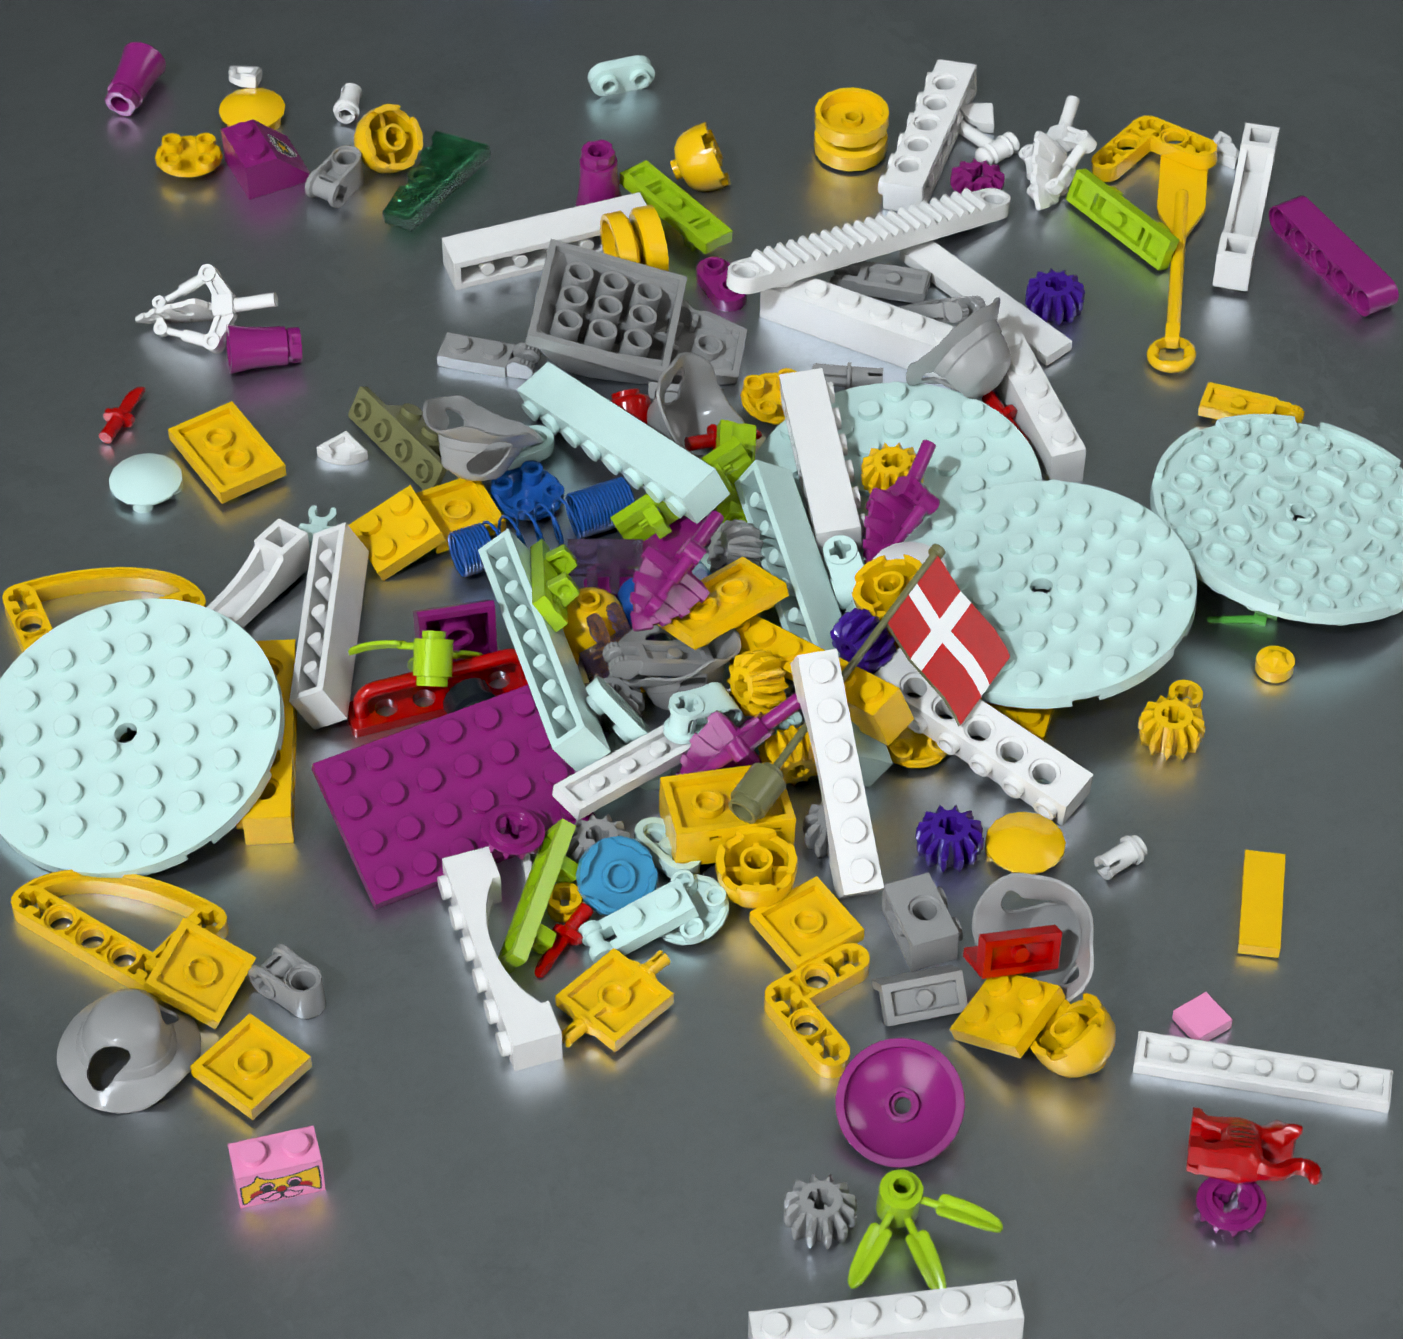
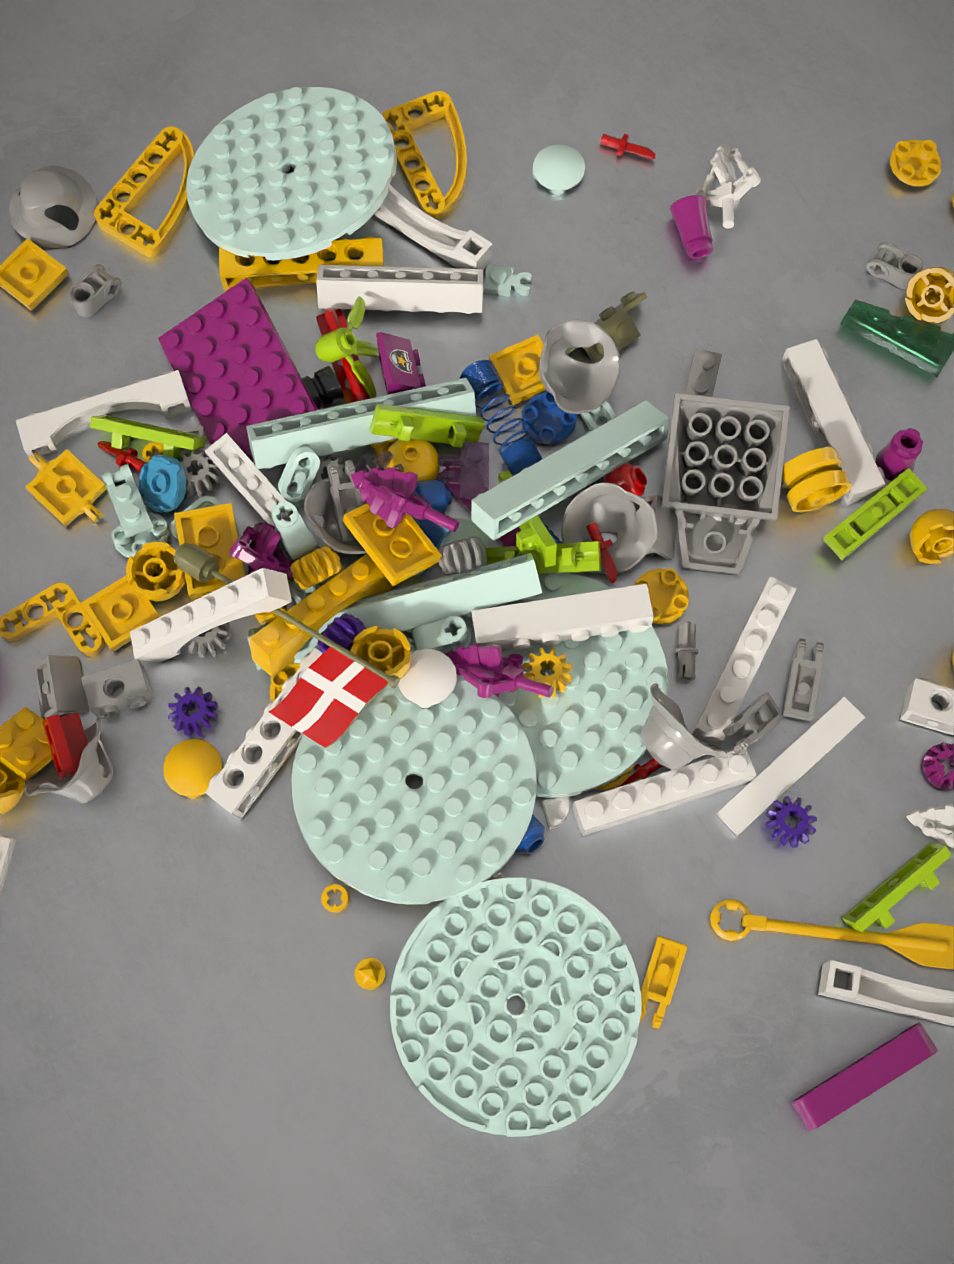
camera: 90 degrees right, 25 degrees up
yellow plate [142,917,257,1030] -> none
yellow plate [168,401,286,504] -> none
magenta slope [221,119,310,200] -> none
white tile [316,431,368,465] -> none
yellow plate [348,485,446,581] -> none
magenta gear [480,805,545,860] -> none
magenta plate [696,256,747,312] -> none
white gear [726,188,1011,294] -> none
white pin [1094,835,1148,880] -> none
yellow gear [1138,694,1206,761] -> none
bright pink tile [1172,992,1233,1041] -> none
yellow tile [1237,850,1286,958] -> none

